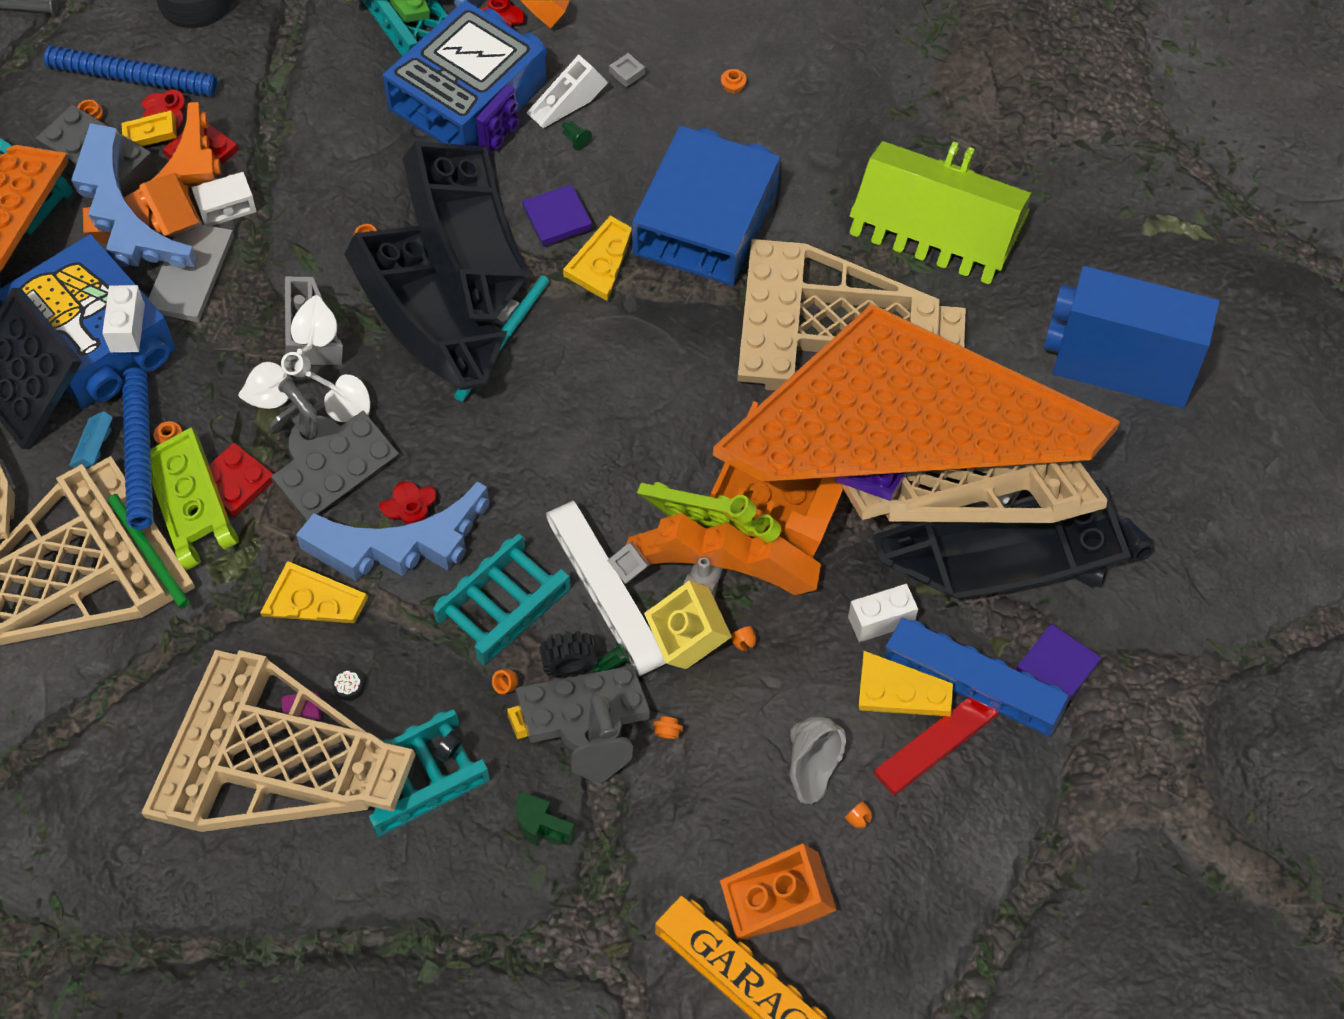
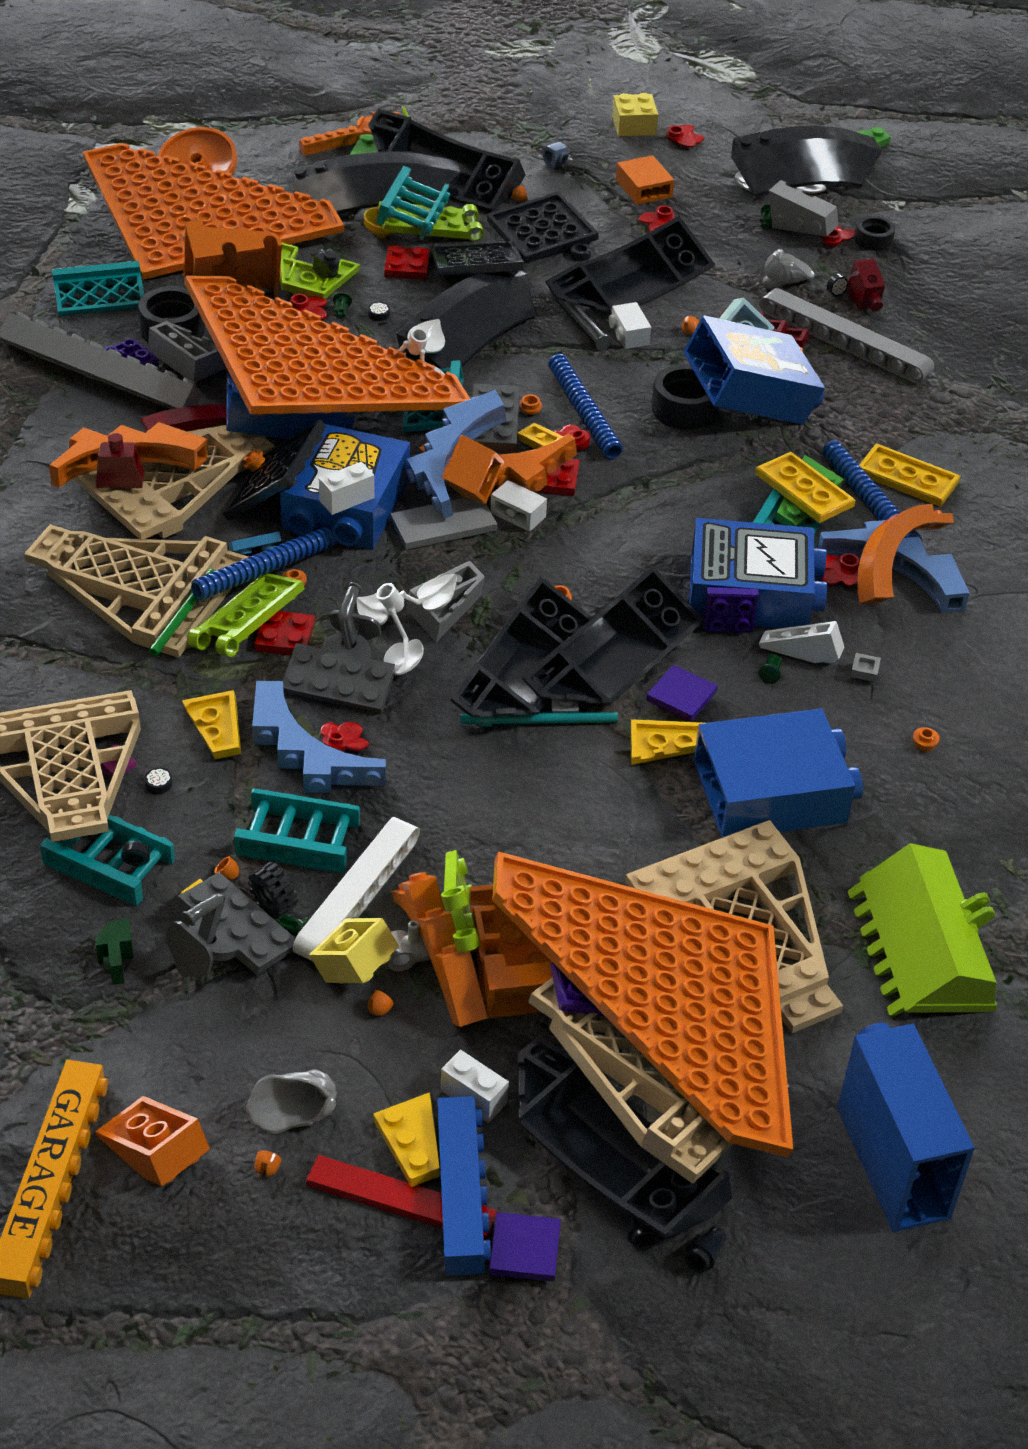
camera: 55 degrees right, 15 degrees down
light grey plate [607,541,651,584] -> none
orange plate [652,716,683,739] -> none

